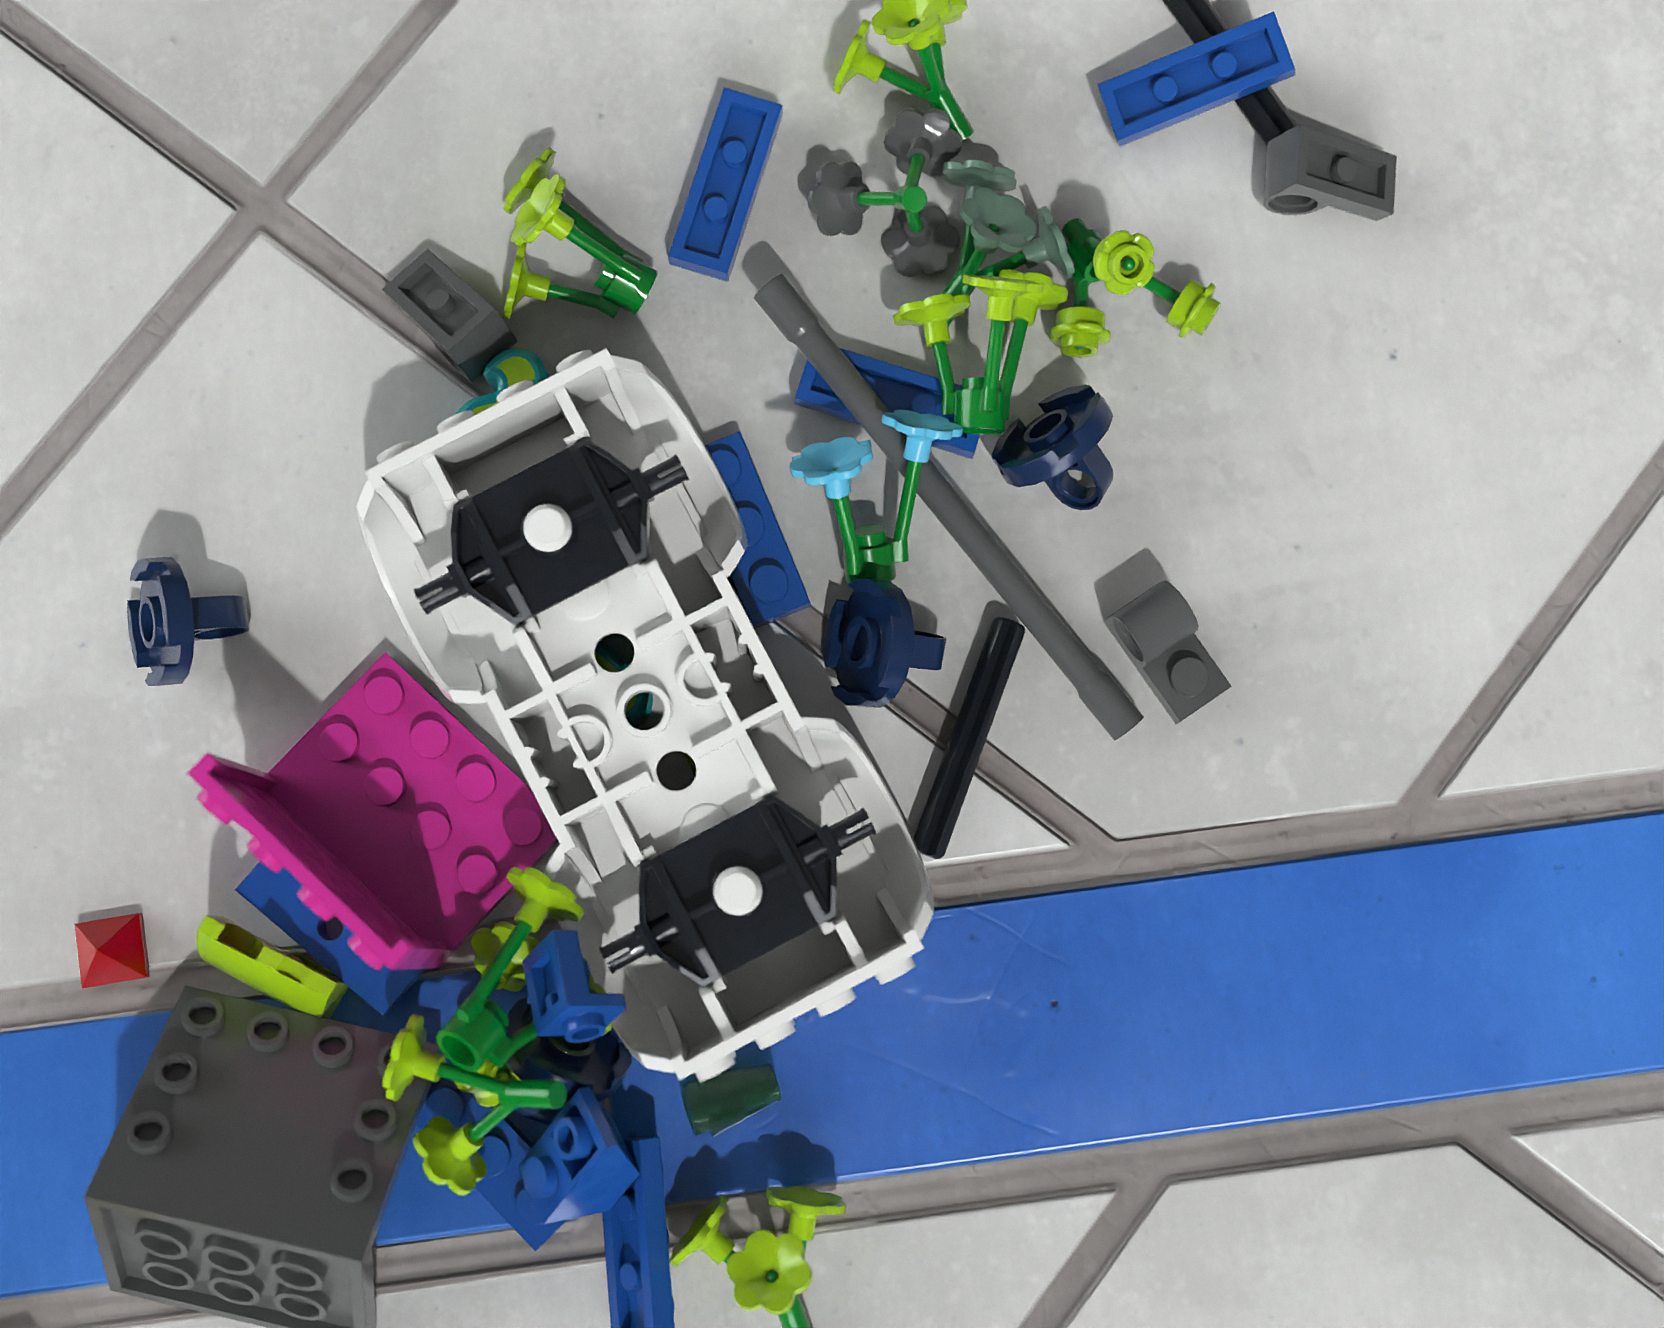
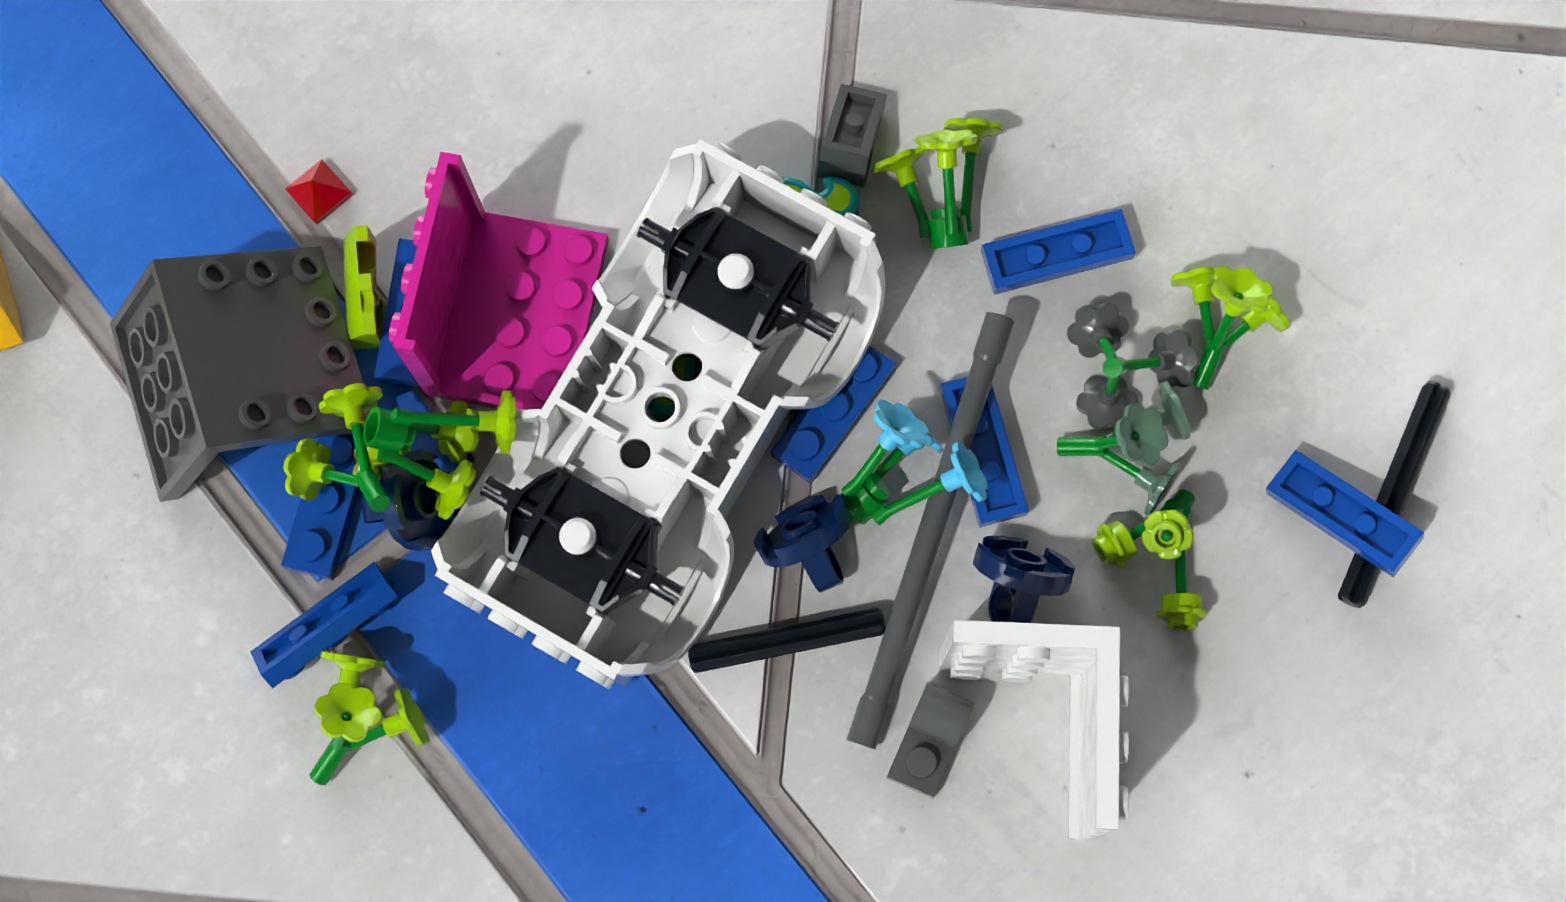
camera: 65 degrees right, 5 degrees down
dark blue tile [127,557,249,686] -> none
blue slope [518,1087,640,1224] -> none
blue bracket [522,930,627,1043] -> none
clear green cone [679,1063,781,1137] -> none
plant [893,269,1068,435] -> none
dark grey plate [1263,124,1397,221] -> none
none -> white bracket [939,620,1129,840]

